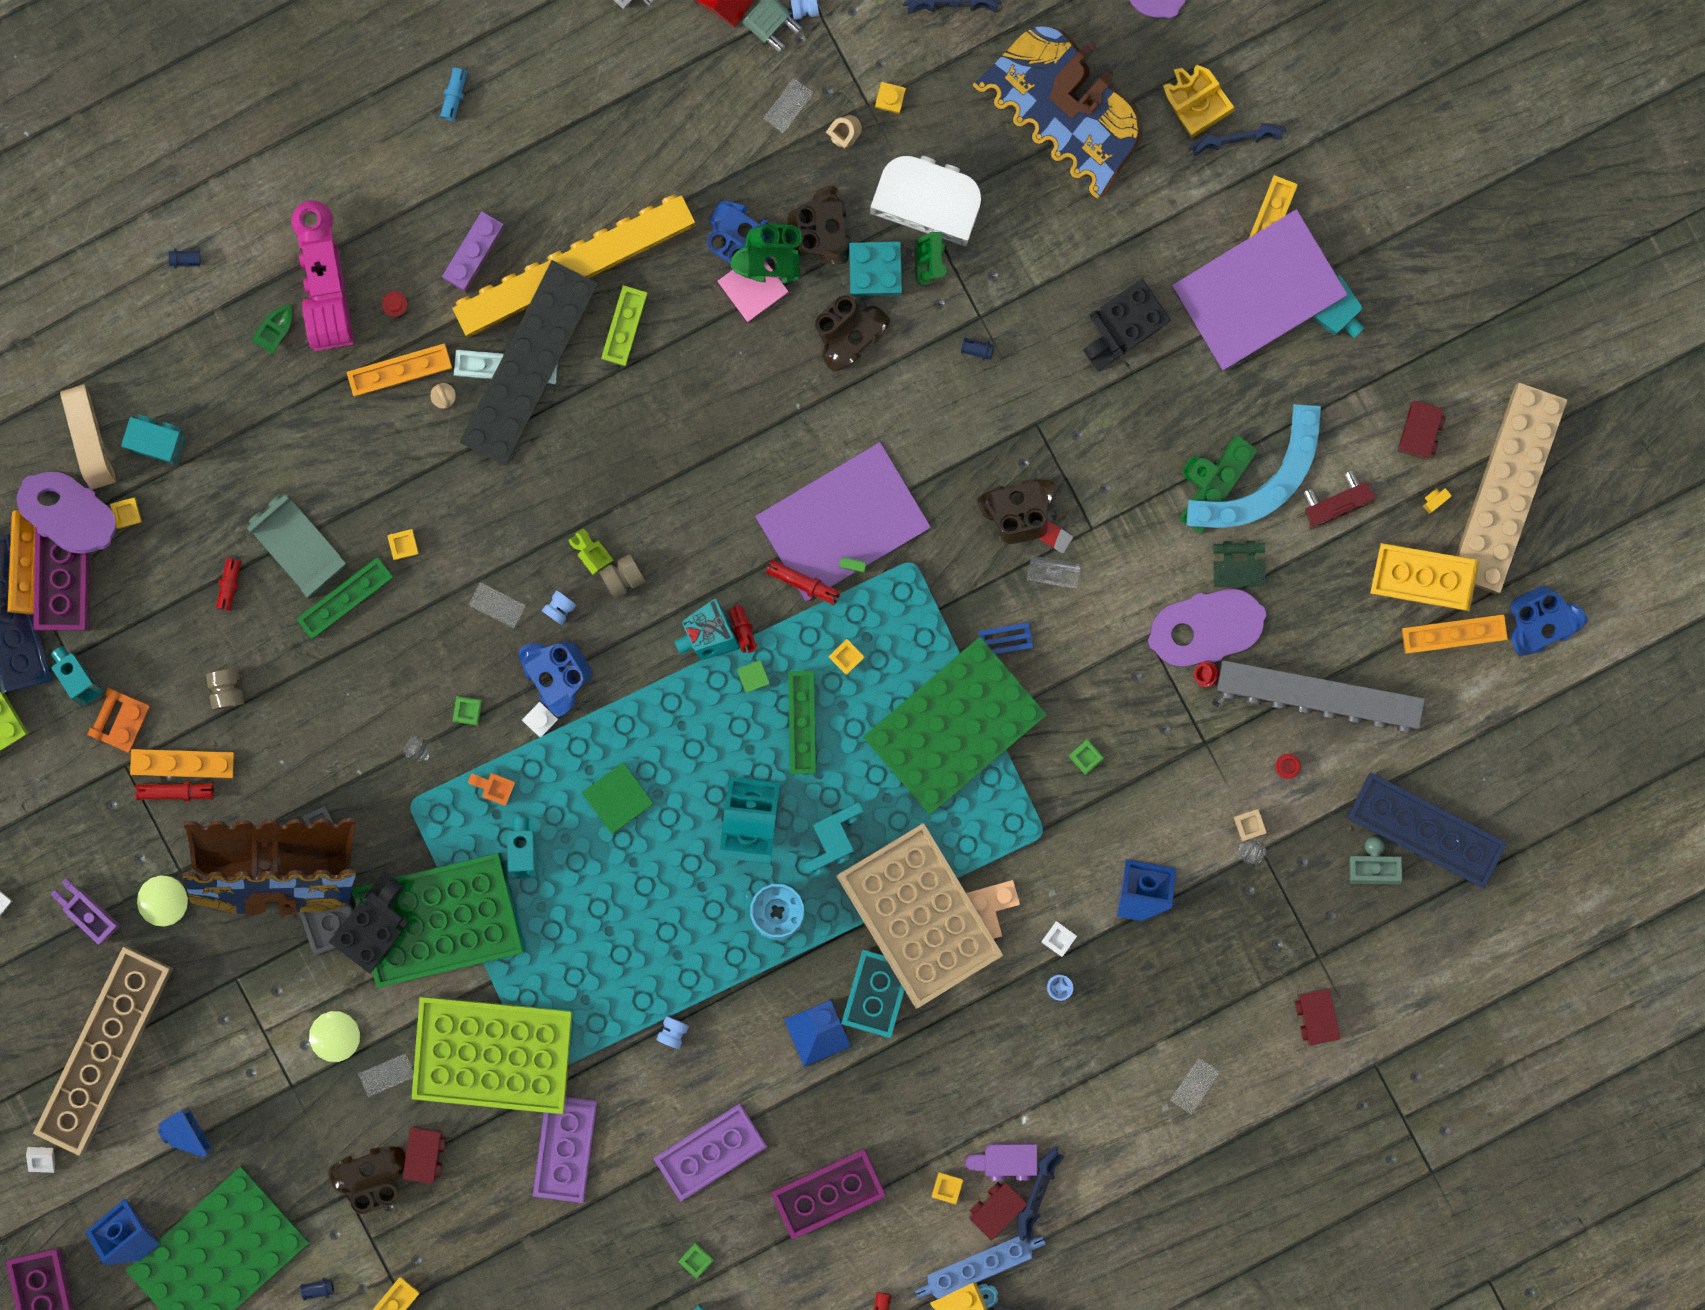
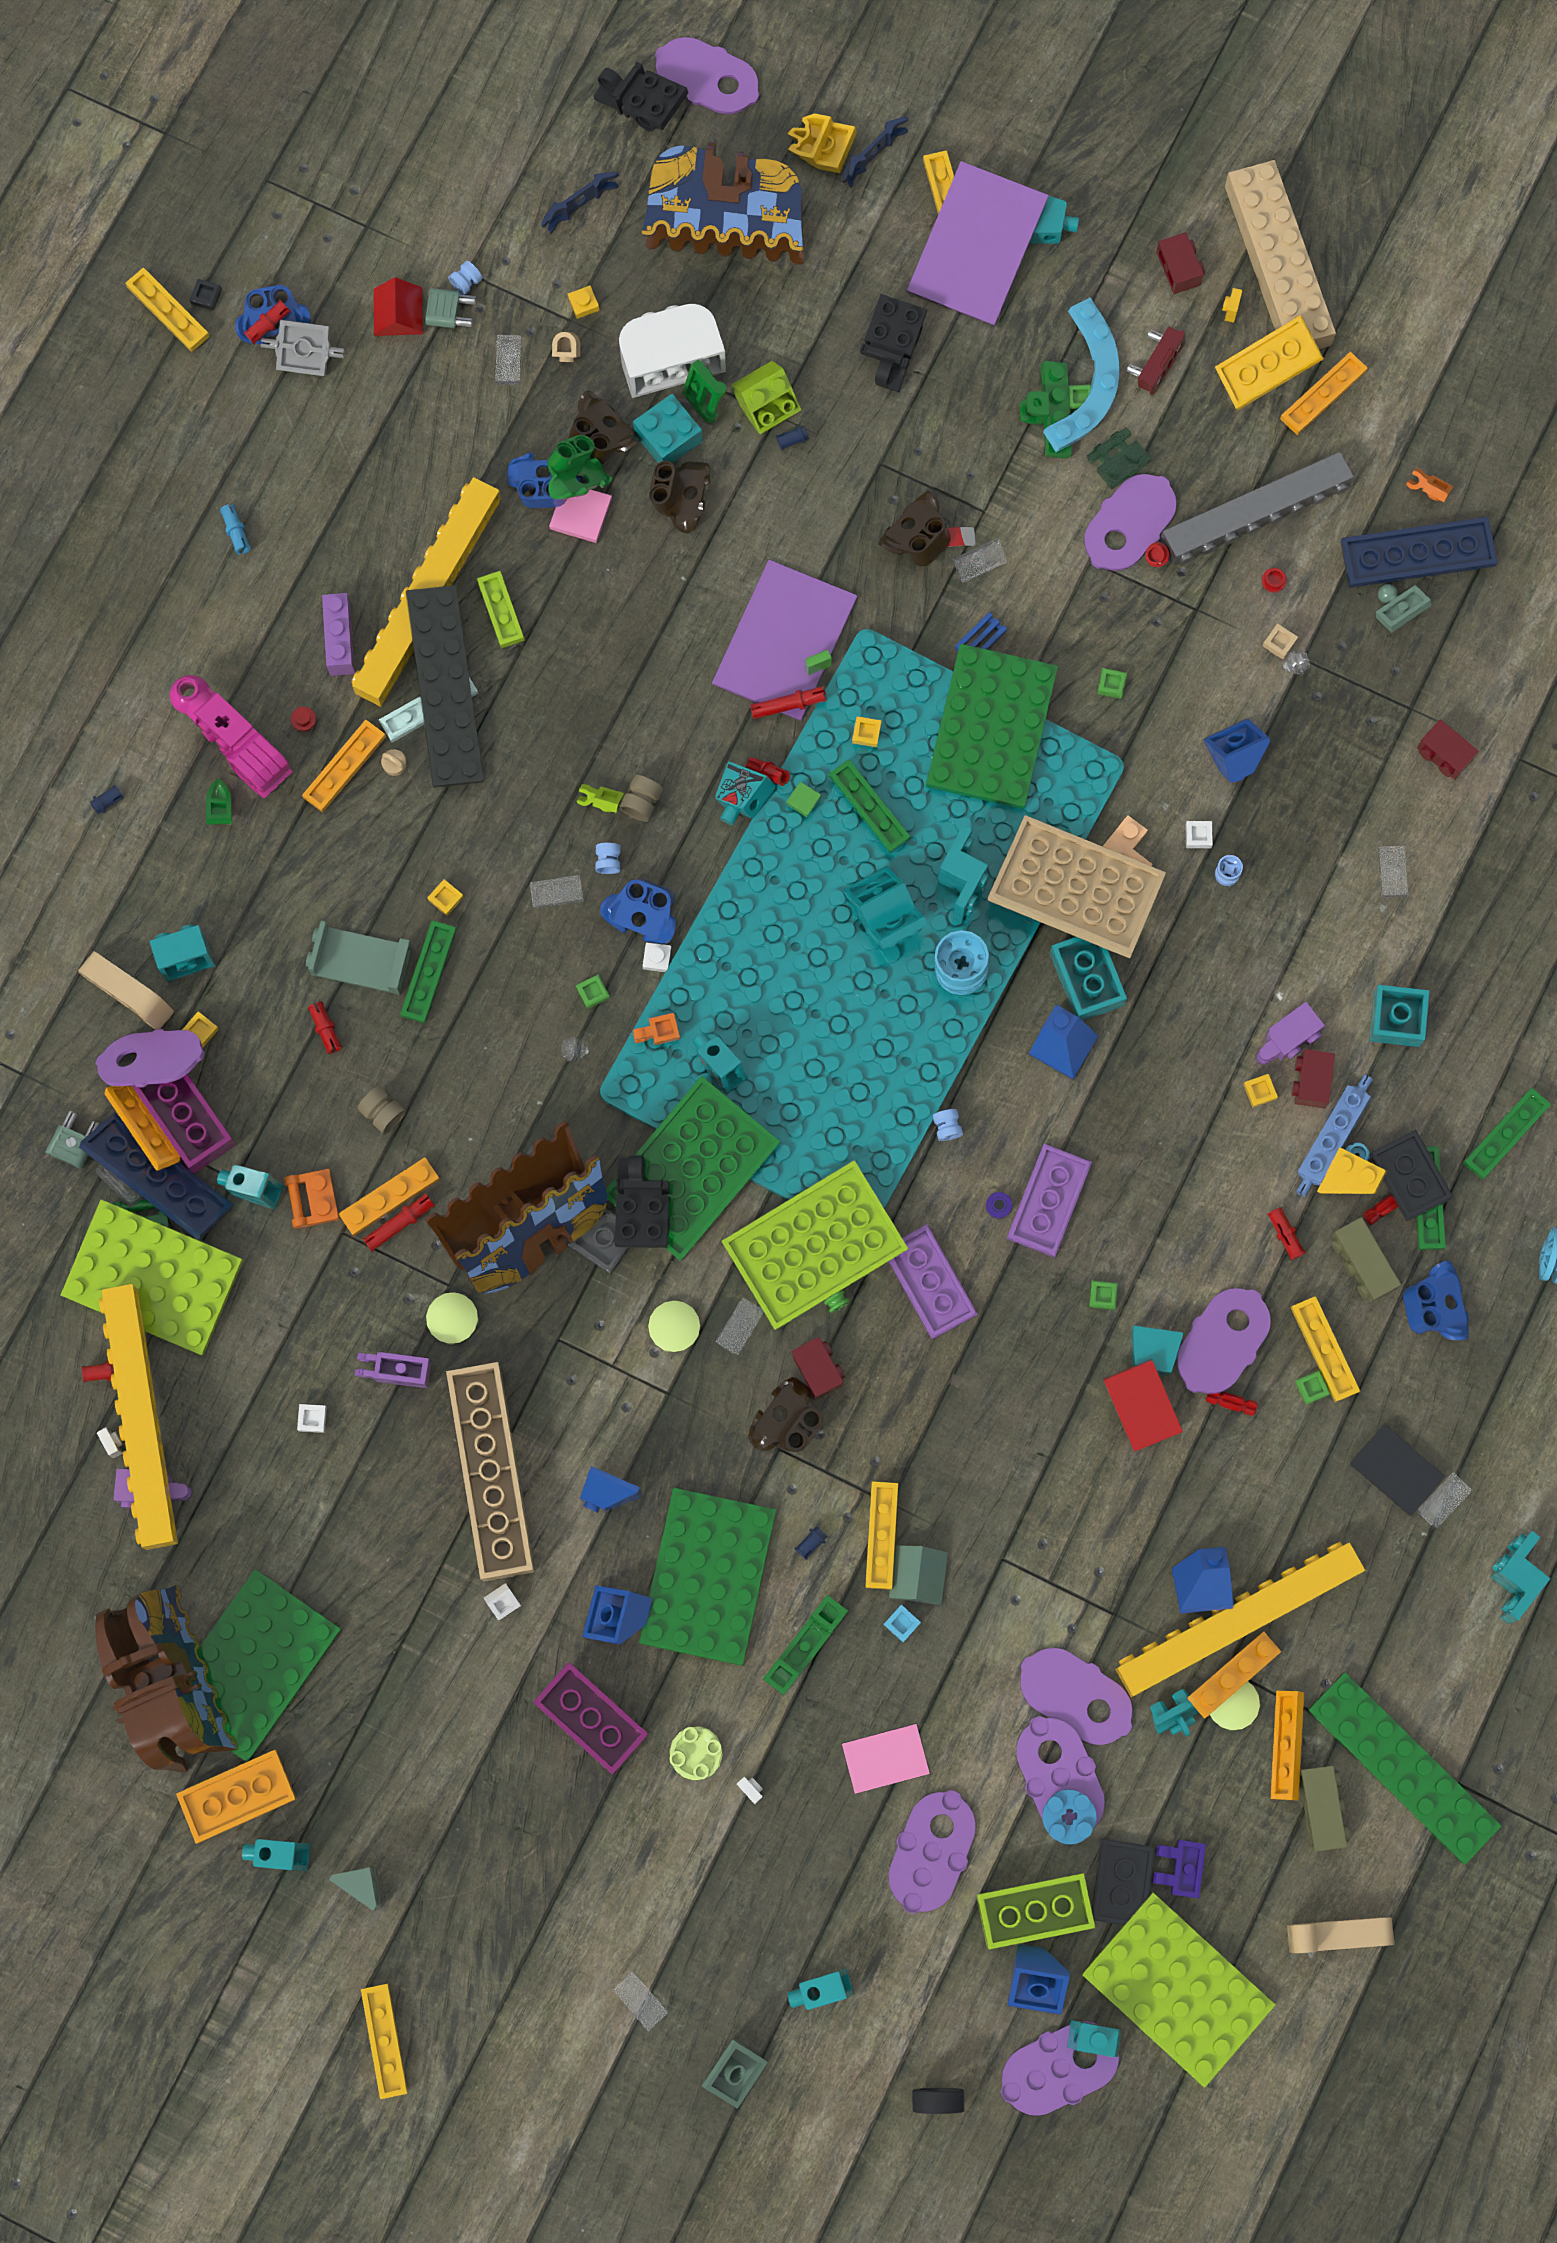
camera: 35 degrees left, 10 degrees down
green tile [582,762,654,834] -> none
magenta brick [771,1148,886,1240] -> none
dark blue piece [1018,1146,1065,1242] -> none
blue piece [1510,585,1588,656] -> none
none -> lime slope [731,361,801,434]
none -> bright green bush [824,1290,850,1314]
none -> dark purple tile [986,1192,1012,1219]
none -> bright green tile [1068,385,1091,412]
none -> teal brick [1369,985,1429,1047]
none -> orange plate [1406,468,1454,502]

